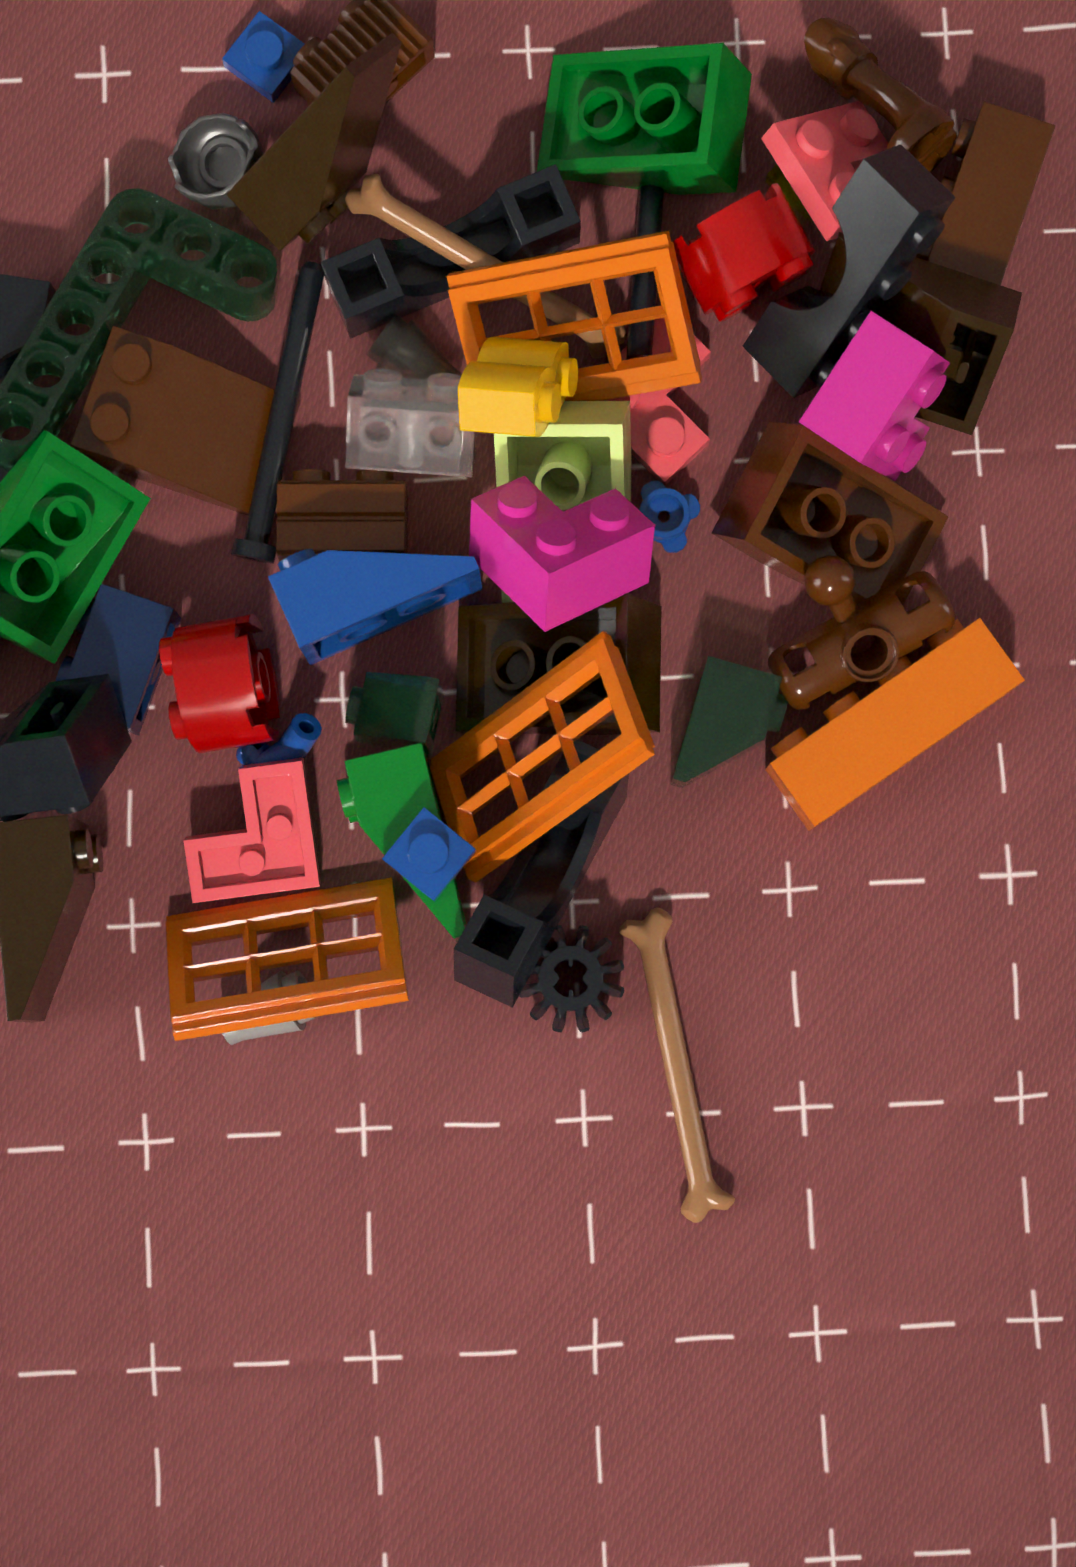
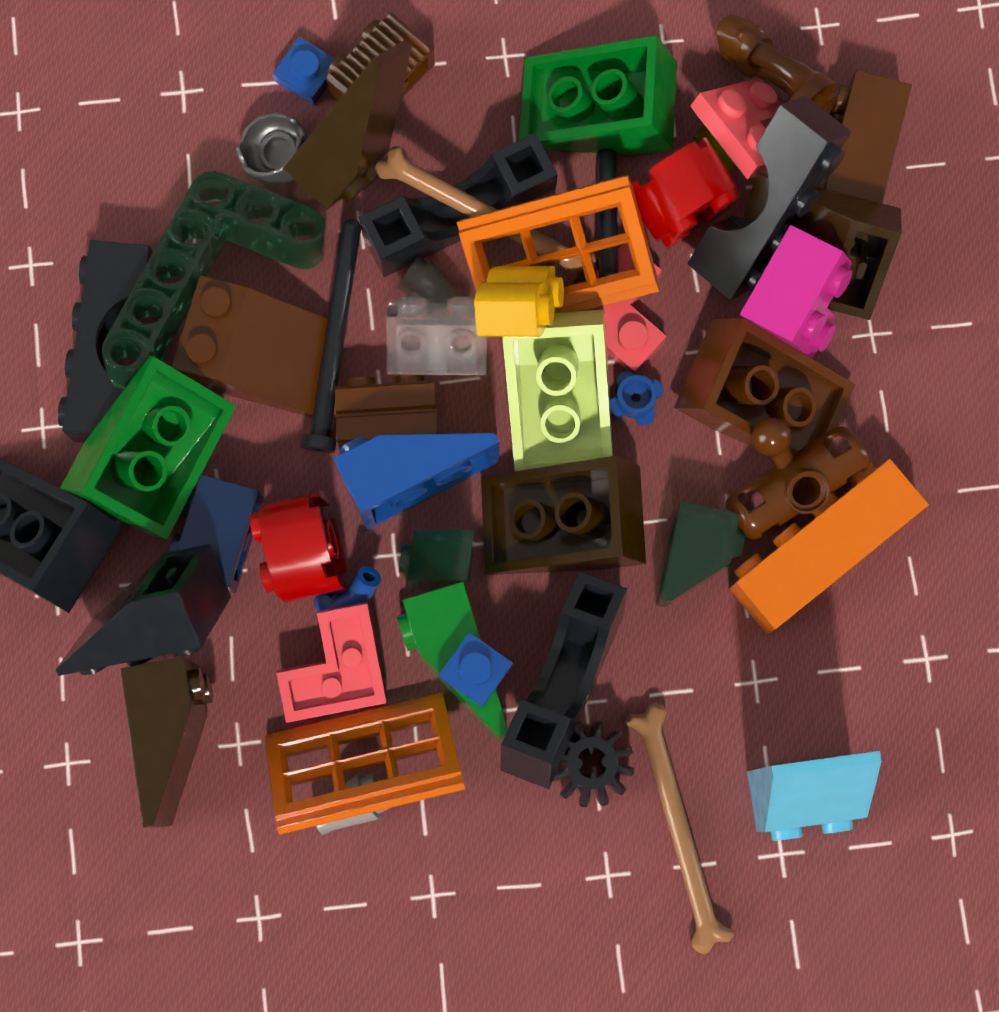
camera: 10 degrees left, 5 degrees down
orange piece [430,631,655,883] -> none
dark pink brick [469,475,655,632] -> none
none -> medium azure slope [747,751,882,841]

